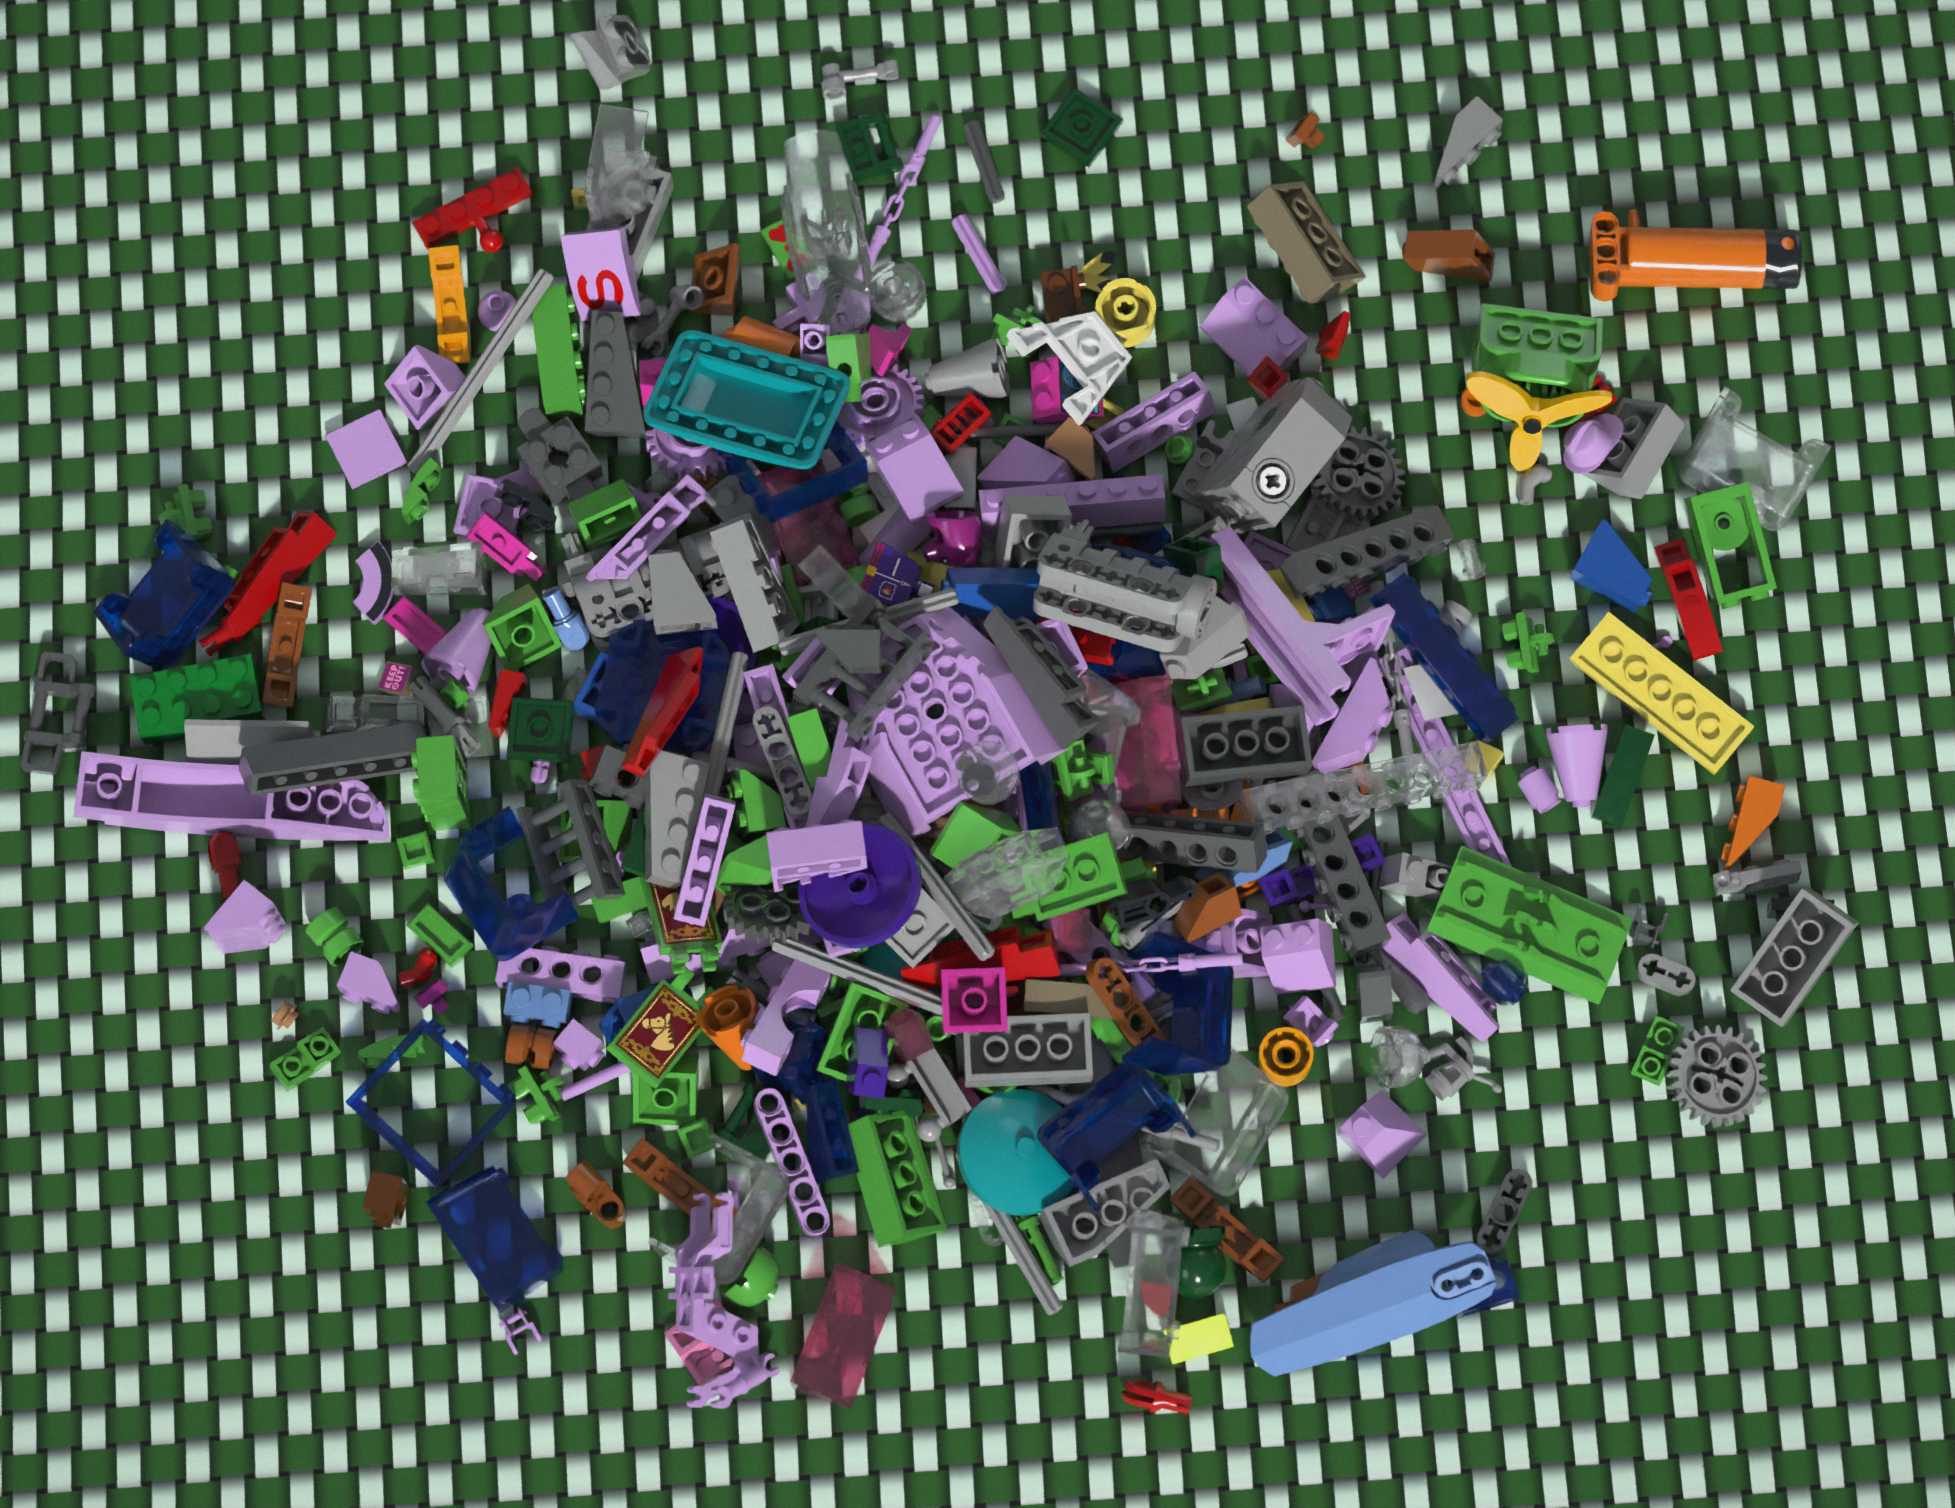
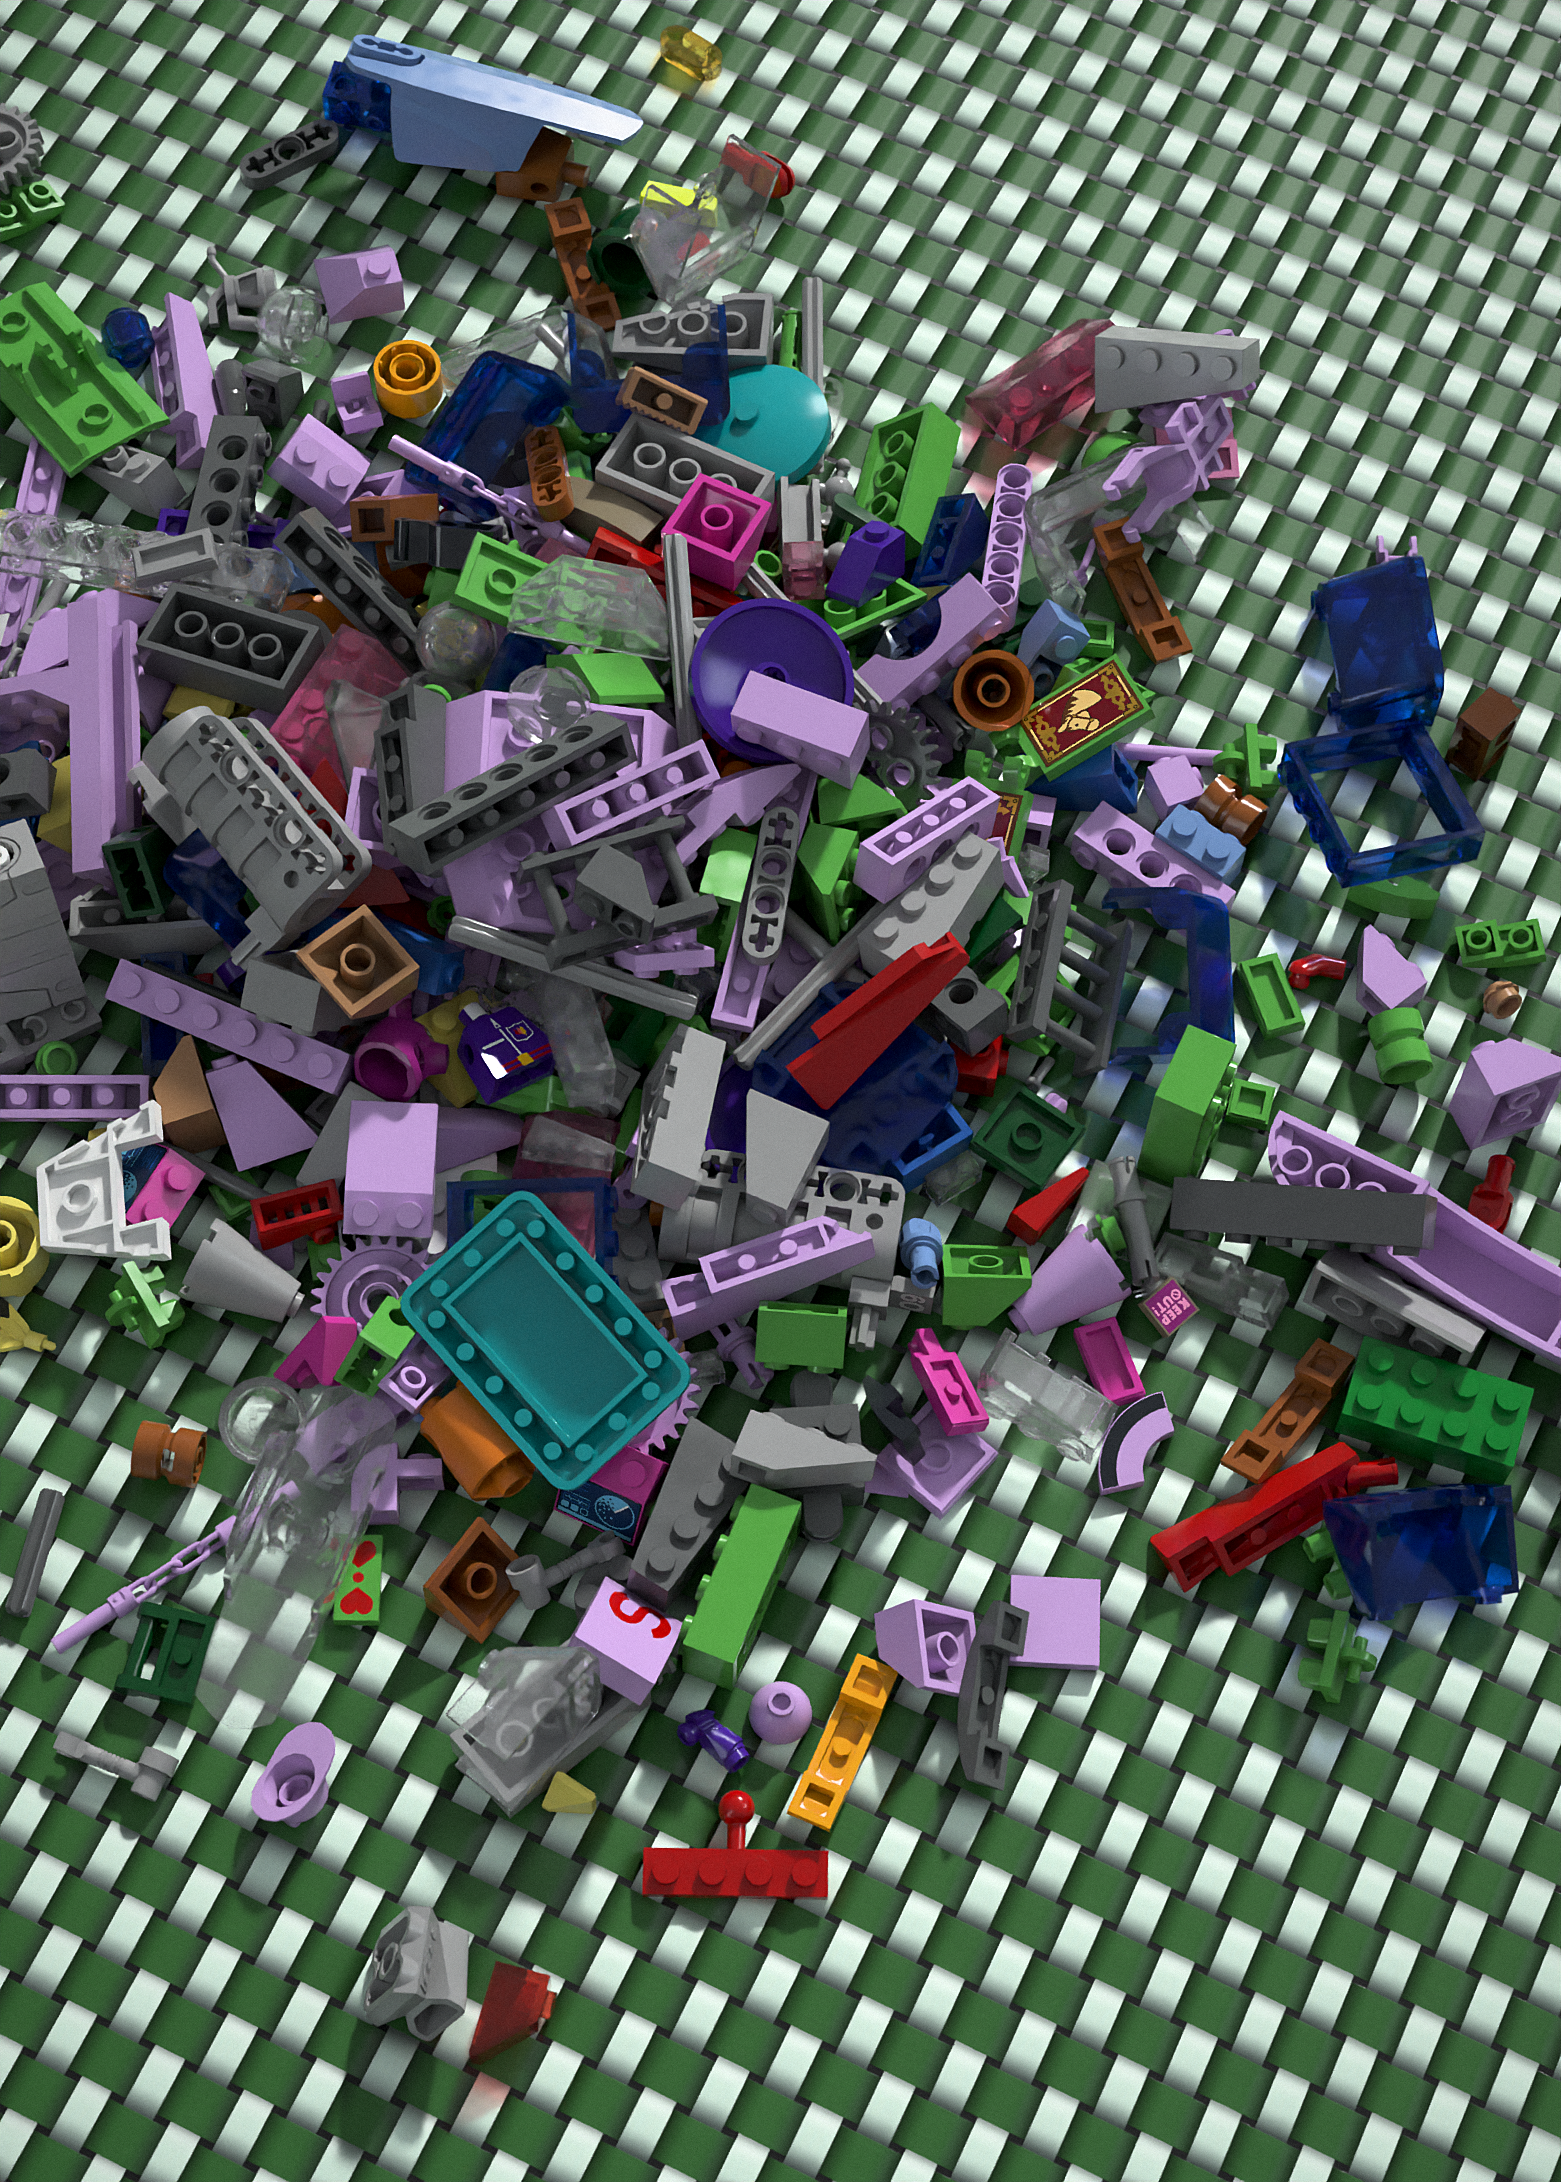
camera: 155 degrees left, 10 degrees down
bright green slope [401,457,442,525] -> none
light grey axle [407,268,554,474] -> none
magenta tile [413,978,449,1015] -> none
dark orange piece [566,1160,627,1229] -> none
lavender axle [952,214,1005,294] -> none
reddish brown bracket [1040,266,1088,324] -> none
none -> light grey tile [131,527,219,589]
none -> dark orange wheel [131,1420,207,1488]
none -> lavender piece [251,1722,335,1828]
none -> medium nougat slope [296,904,420,1020]
none -> dark grey brick [387,710,638,876]
none -> clear red slope [469,1961,557,2065]
none -> clear slope [523,1115,617,1171]
none -> lavender brick [540,739,720,852]
none -> medium nougat brick [615,366,708,436]
none -> clear yellow beam [660,25,722,81]
none -> dark purple arm [677,1709,751,1774]
none -> light grey slope [729,1410,877,1490]
none -> dark grey slope [957,1600,1029,1791]
none -> lavender bar [986,837,1030,898]
none -> medium blue slope [1017,598,1091,699]
none -> light grey wedge [1095,325,1260,413]

